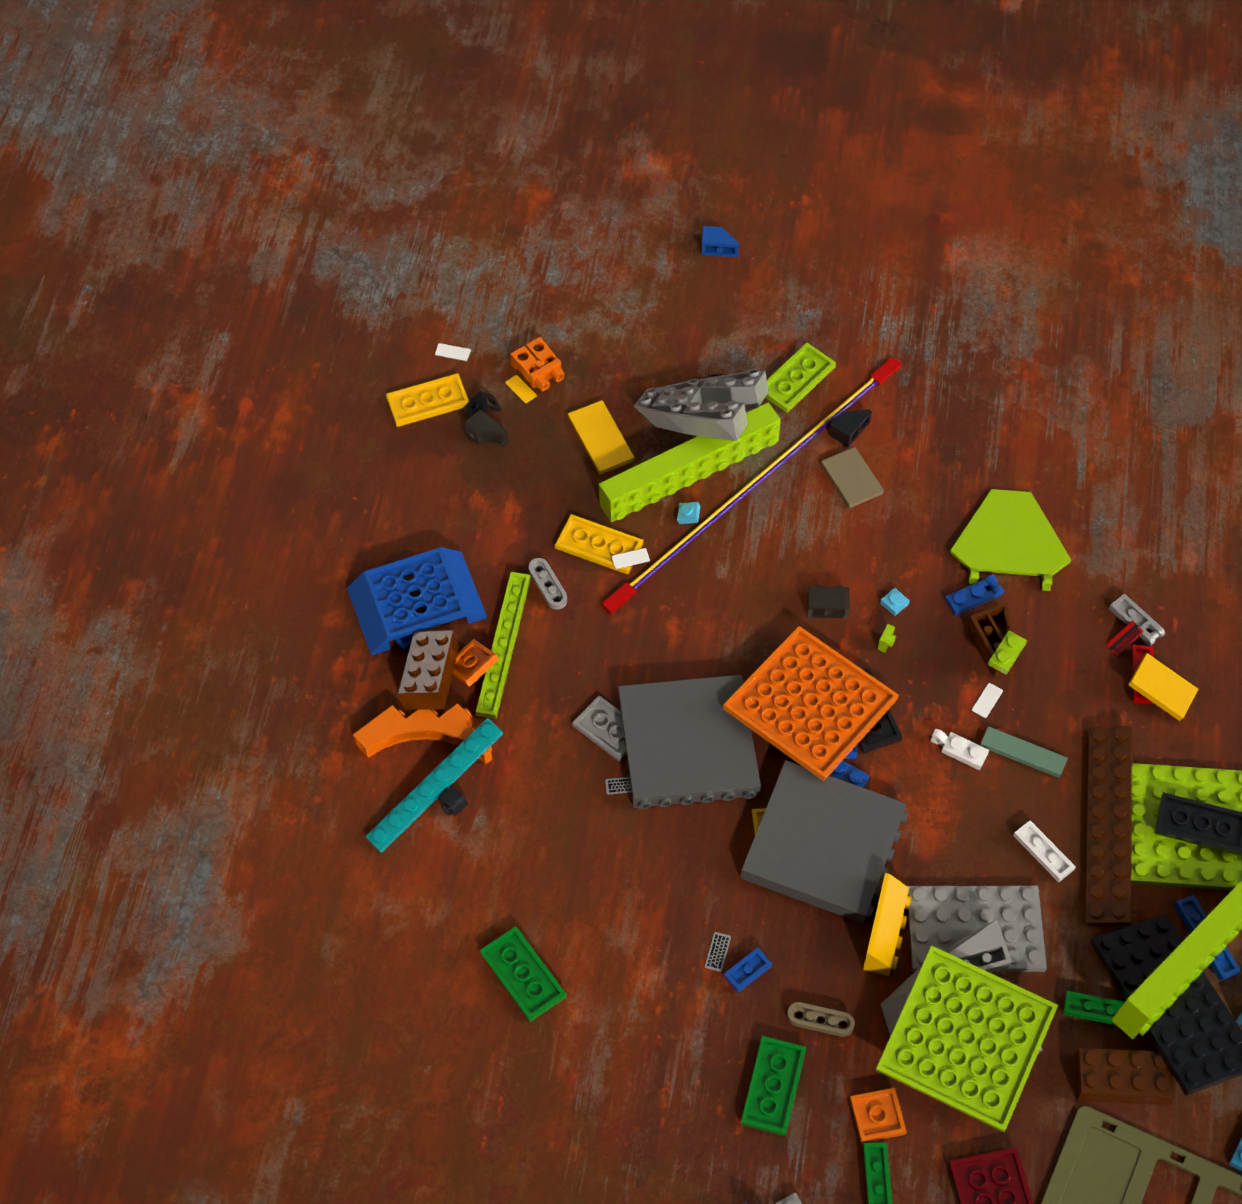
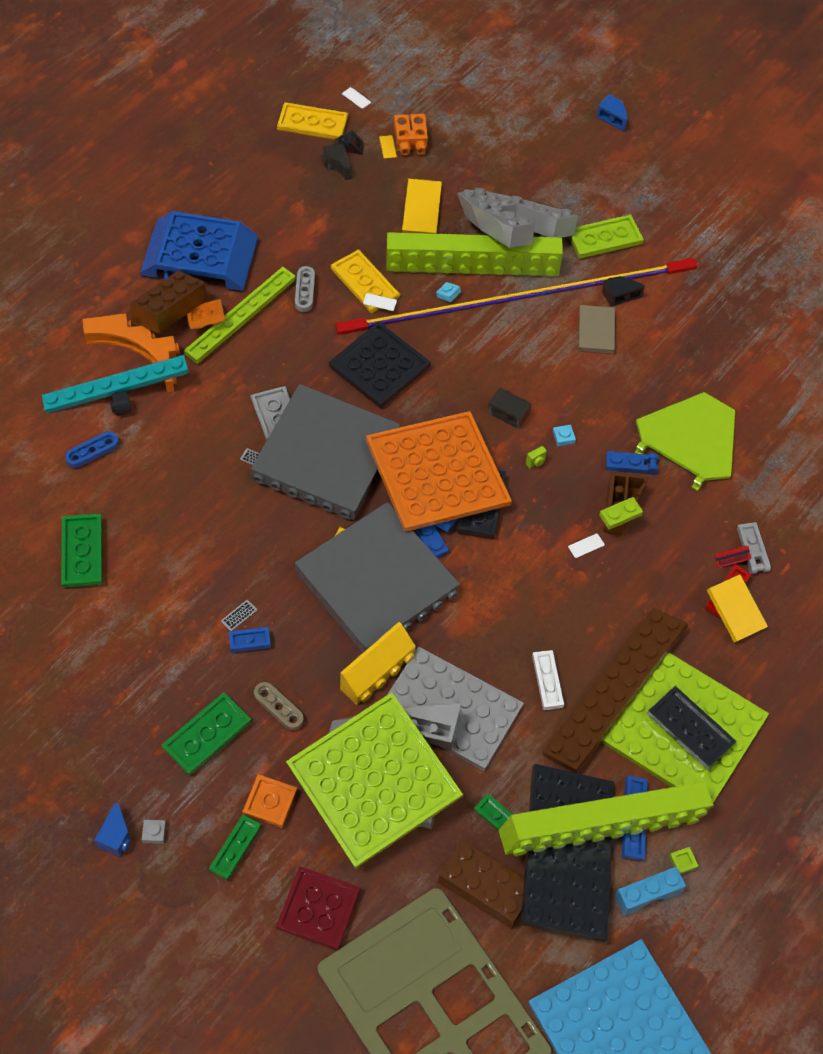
camera: 25 degrees right, 0 degrees up
white plate [931,729,989,770] -> none
sand green tile [980,726,1068,778] -> none
none -> blue plate [65,432,119,468]
none -> black plate [329,321,431,408]

